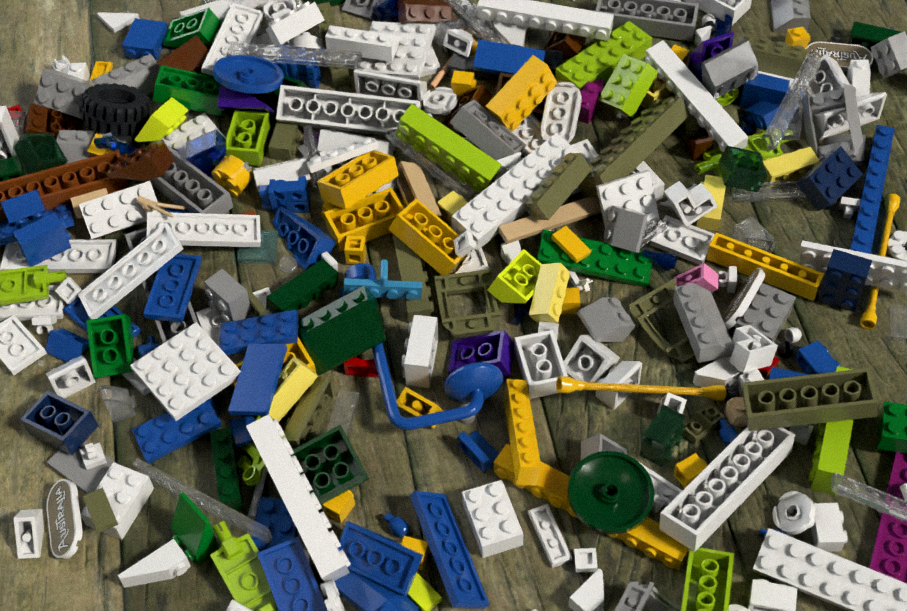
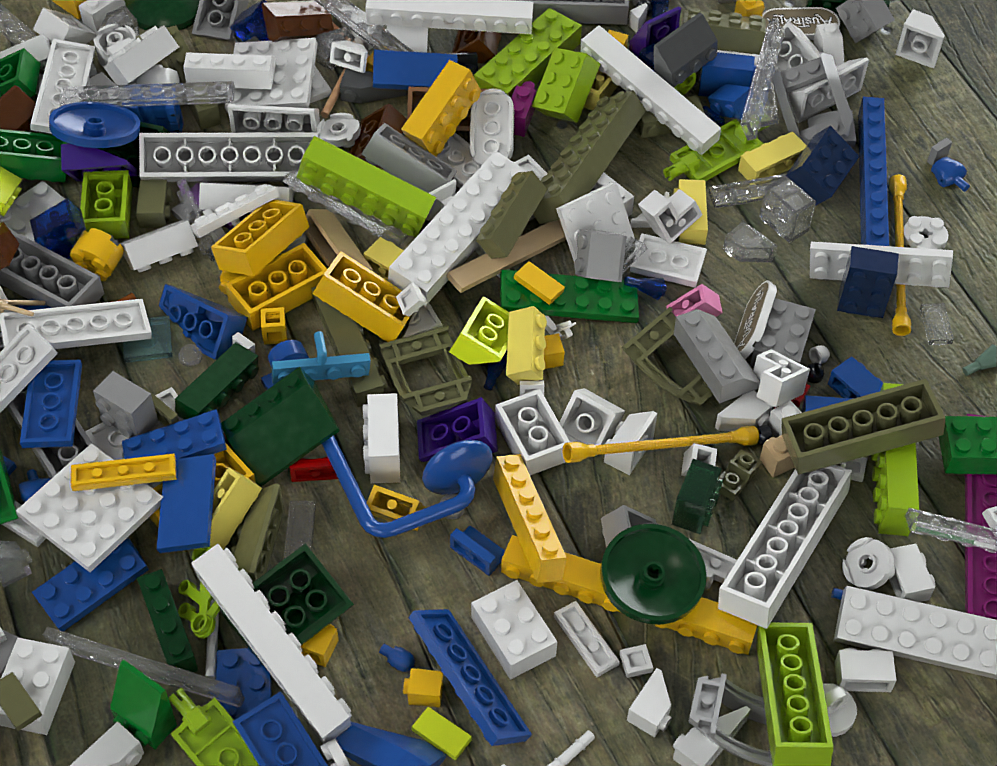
camera: 15 degrees left, 0 degrees up
blue panel [229,415,254,447] -> none
blue hips [259,176,311,214] -> none
blue tile [338,521,423,596] -> none
yellow brick [451,70,477,95] -> none
white slope [501,240,522,265] -> none
light grey slope [577,297,635,342] -> none
yellow brick [673,453,708,489] -> none
reddish brown slope [684,136,713,161] -> none
yellow brick [706,232,824,301] -> none
clear green brick [718,145,767,193] -> none
white tile [718,266,737,293] -> none
blue cylinder [718,418,738,446] -> none
white tile [838,197,861,219] -> none
none -> yellow tile [71,454,177,491]
none -> clear brick [759,175,816,243]

